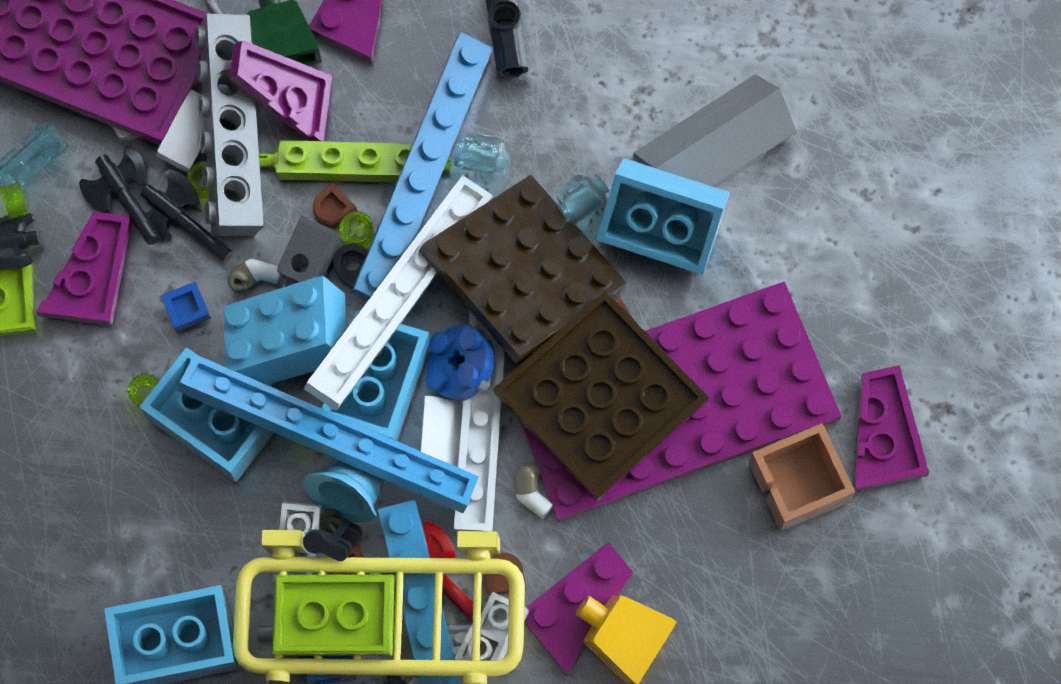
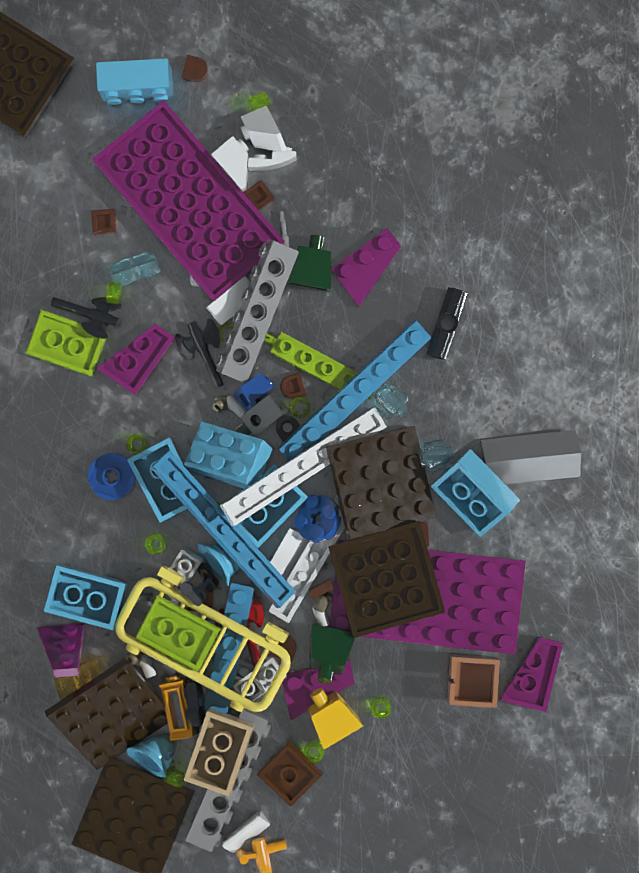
camera: 30 degrees right, 15 degrees up
black piece [79,146,160,245] -> none
blue plate [161,281,211,332] -> none
wing [229,40,332,141] -> none
none -> blue plate [88,453,136,500]
none -> clear neon green axle [145,533,167,555]
none -> blue brick [235,372,274,411]
none -> copper tile [309,579,334,599]
none -> dark green torso [309,624,355,684]
none -> clear neon green axle [370,697,391,719]

